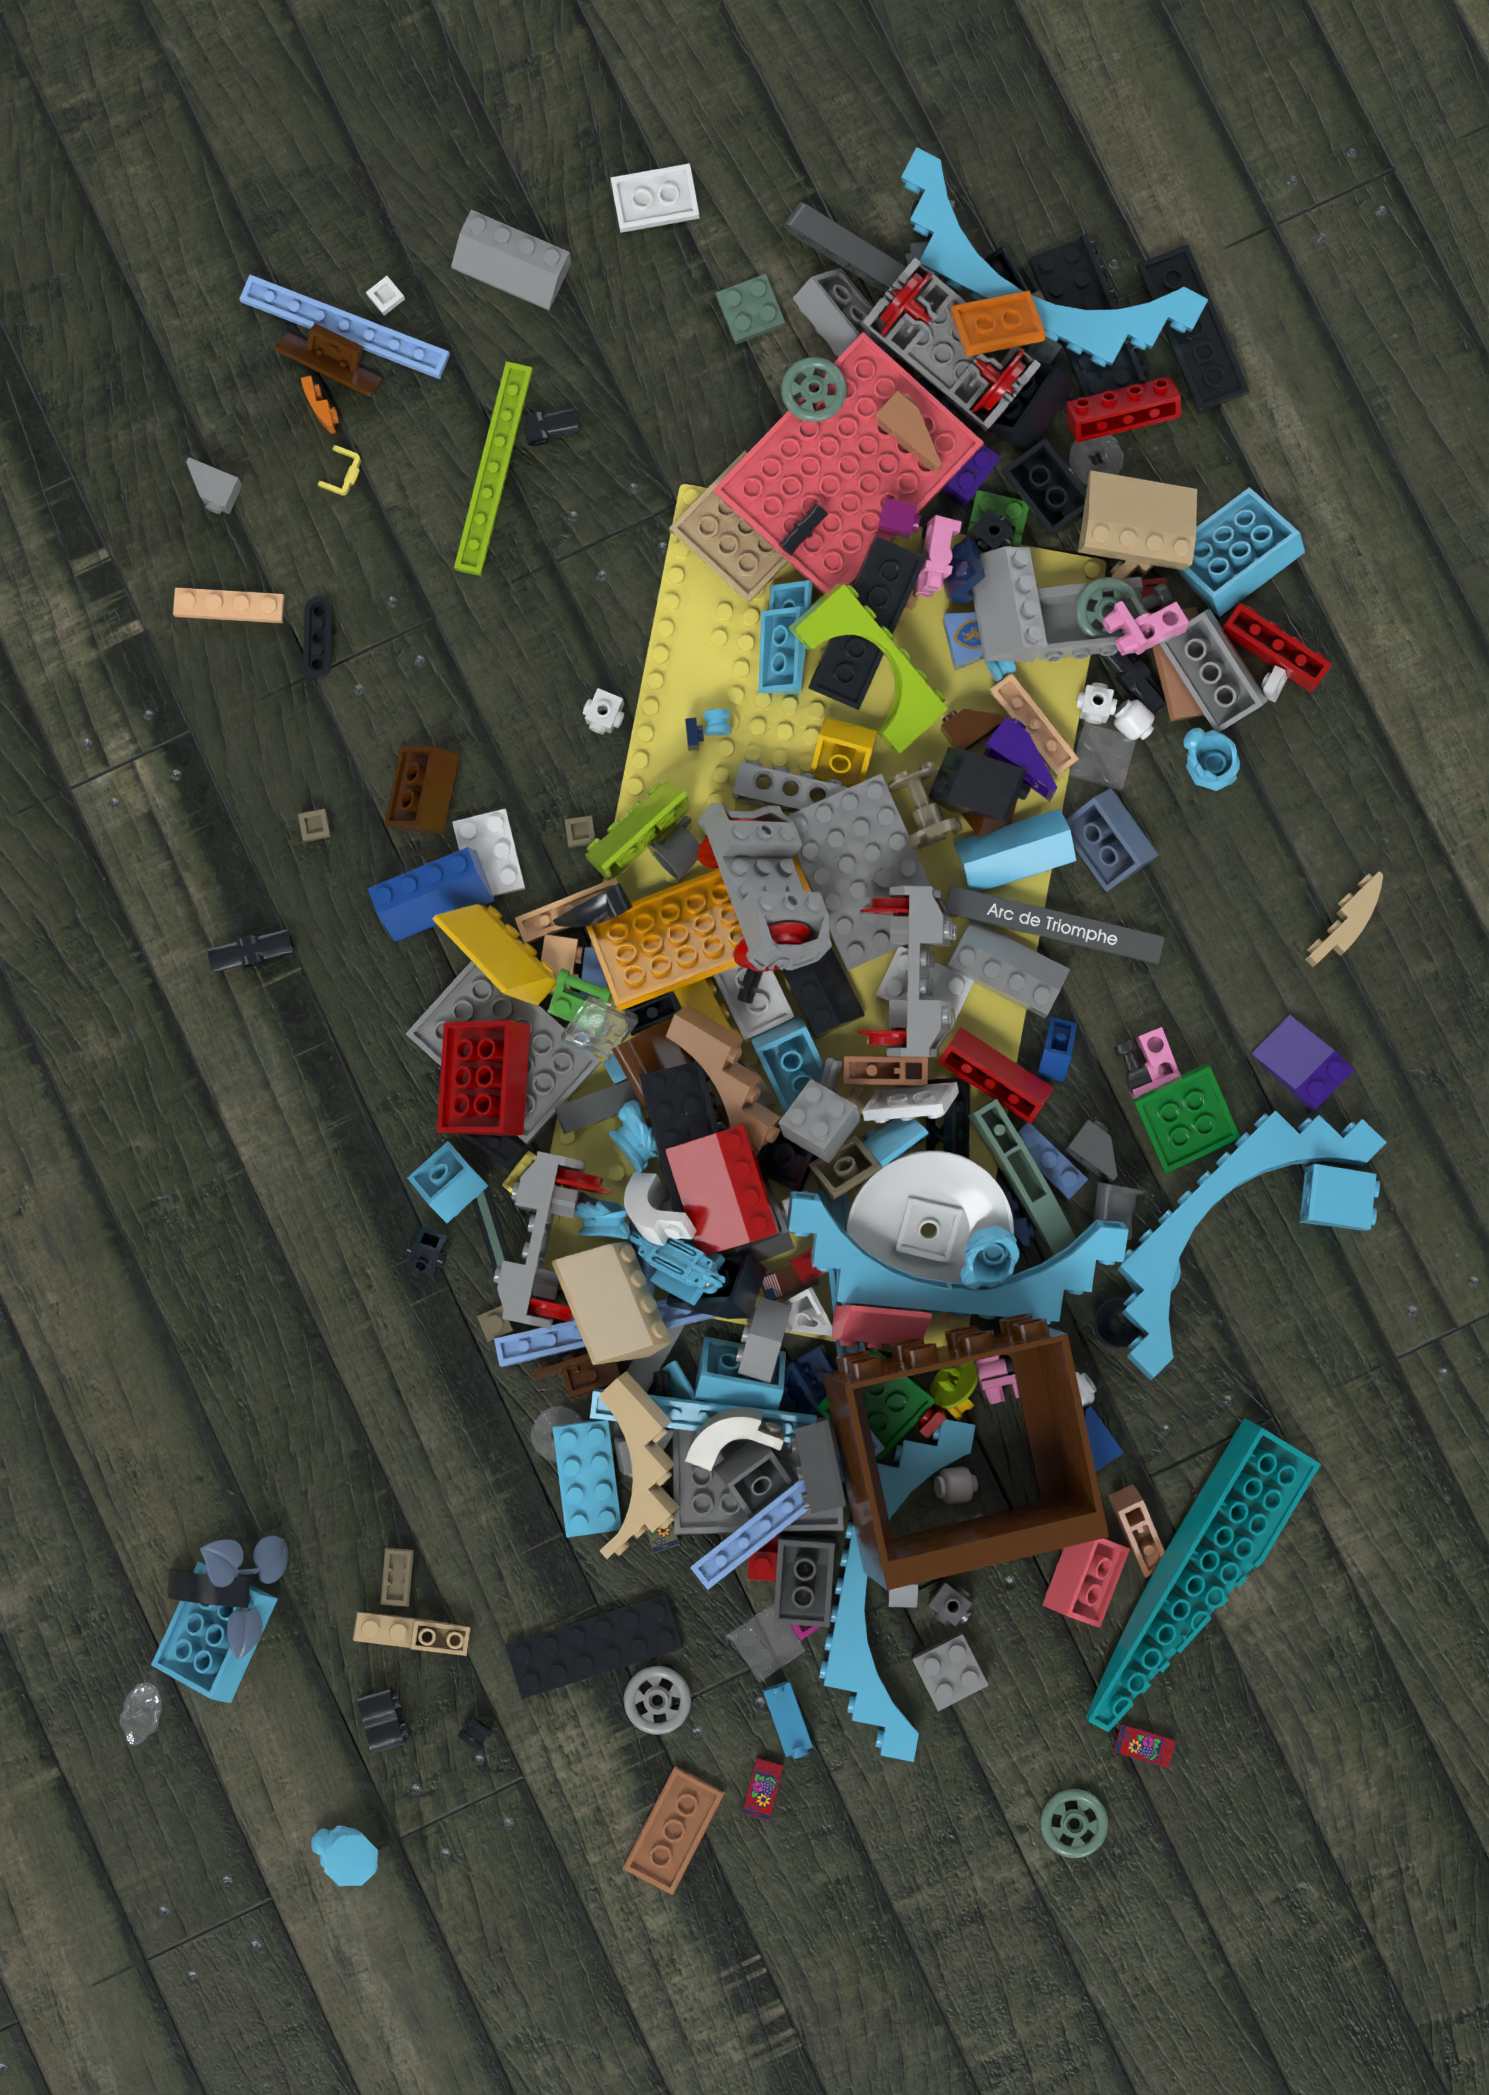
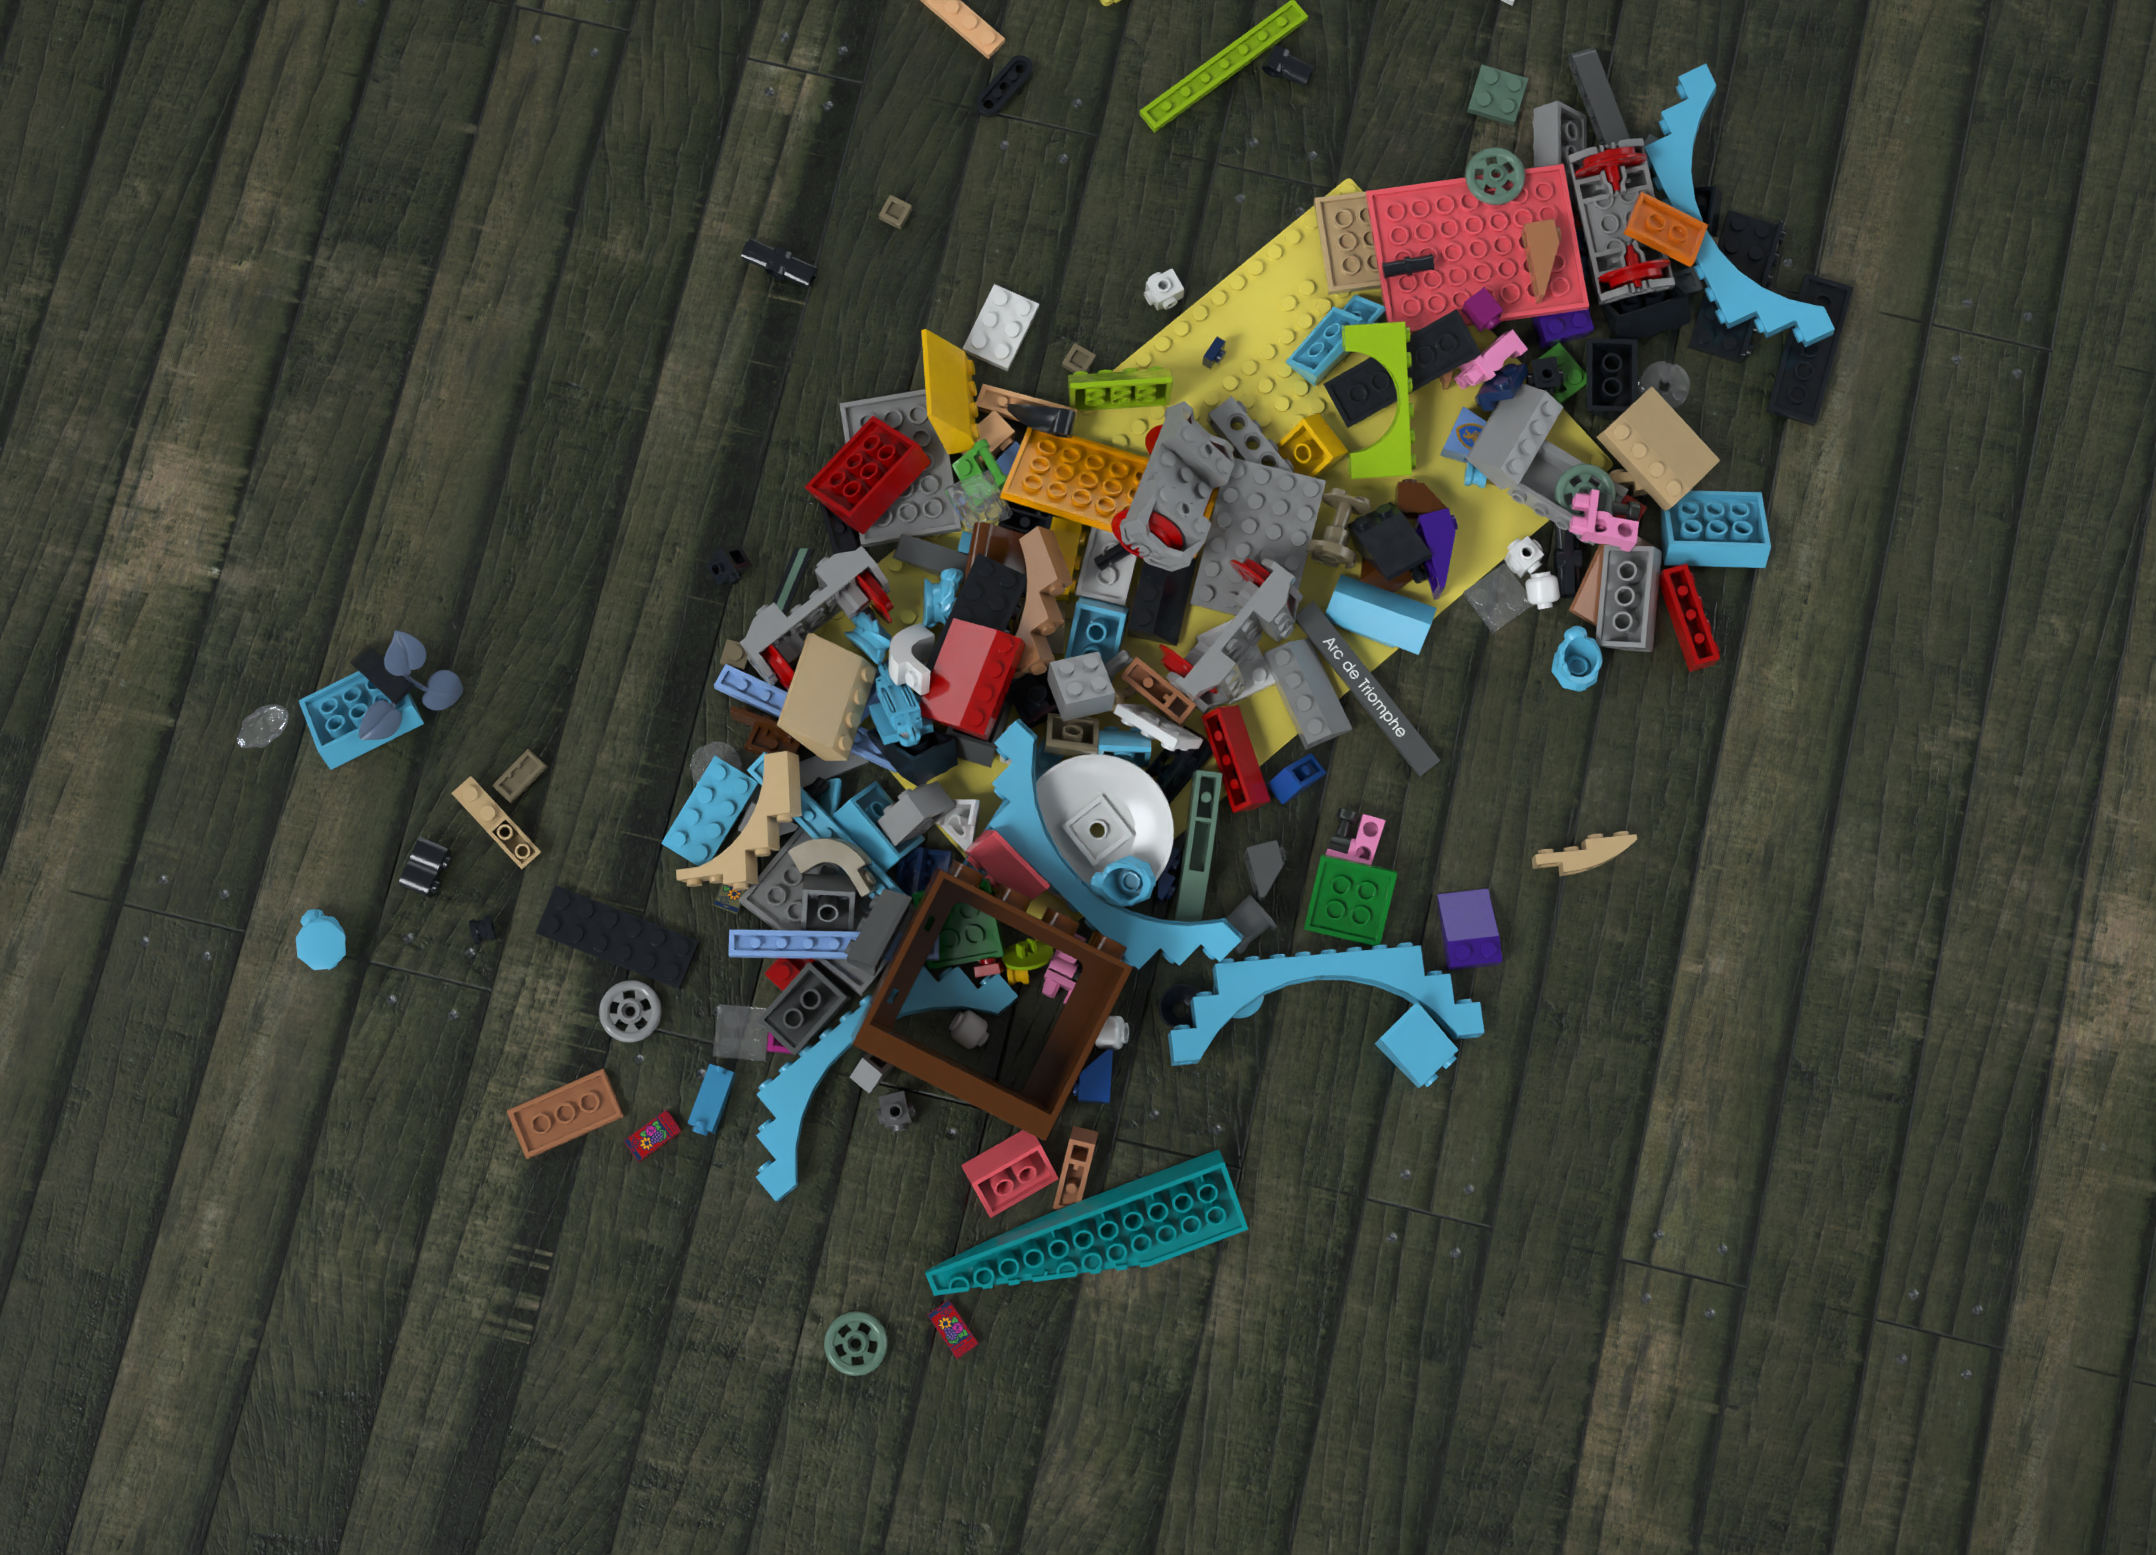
camera: 30 degrees right, 5 degrees down
blue slope [368,847,495,942] -> none
reddish brown slope [384,746,459,835] -> none
medium azure slope [407,1141,488,1223] -> none
dark grey hat [647,816,700,880] -> none
medium azure wheel [703,709,732,736] -> none
reddish brown tile [761,1265,820,1301] -> none
red plate [790,1248,826,1285] -> none
light grey brick [911,1632,989,1711] -> none
light nougat plate [989,673,1079,777] -> none
medium blue plate [1018,1122,1088,1200] -> none
red brick [1066,377,1181,443] -> none
sand blue slope [1066,788,1158,892] -> none
white plate [1262,666,1287,702] -> none

